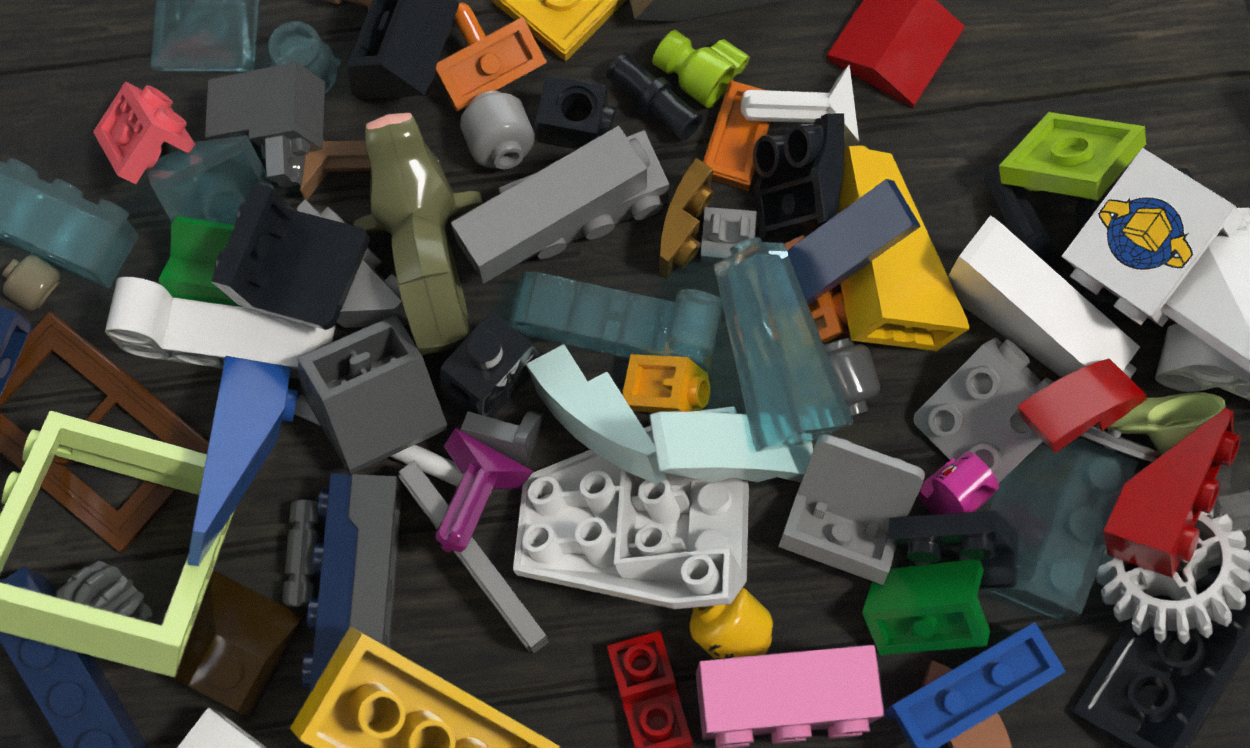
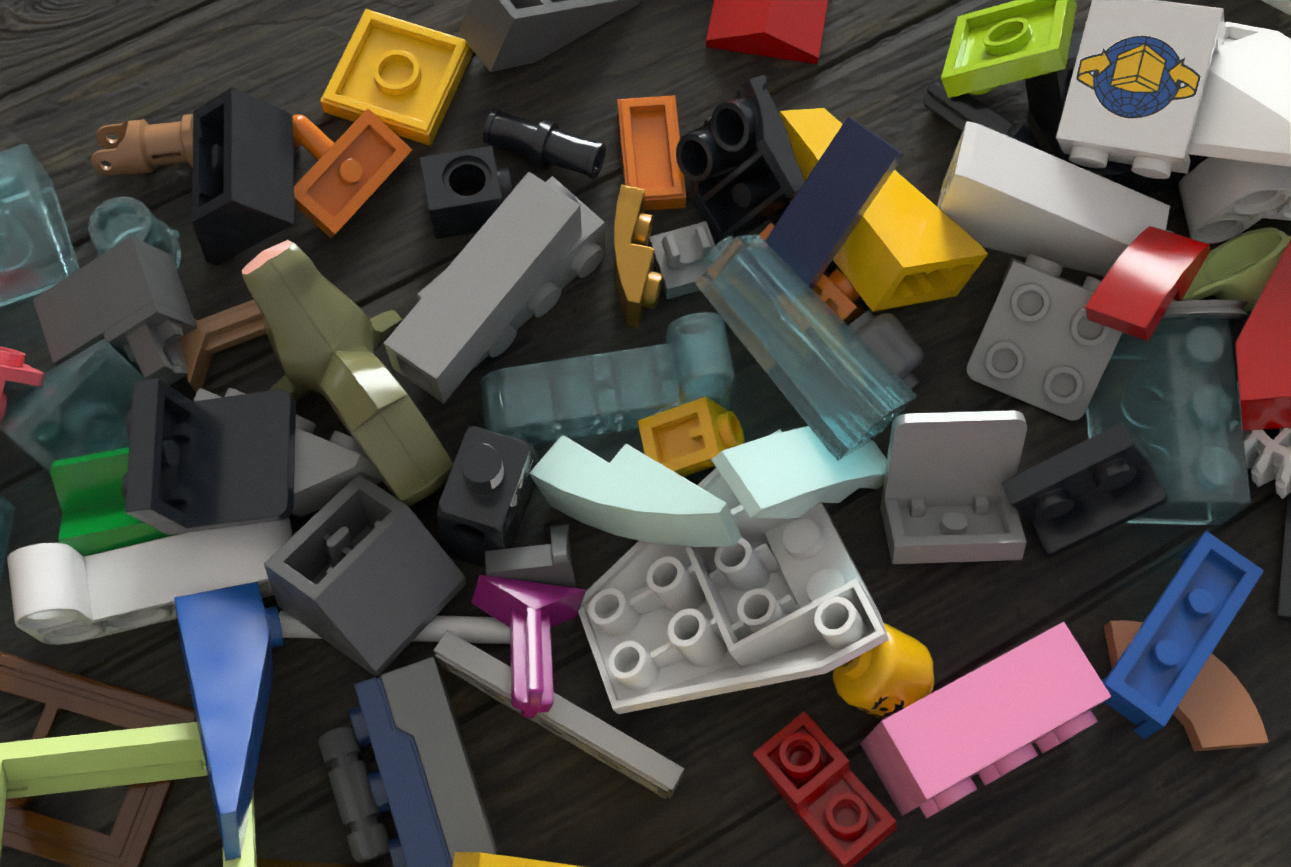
camera: 25 degrees left, 5 degrees down
light grey head [460,91,535,169] -> none
lime piece [652,30,750,108] -> none
white piece [741,64,859,149] -> none
green panel [862,559,990,655] -> none
dark pink leg [917,452,999,515] -> none

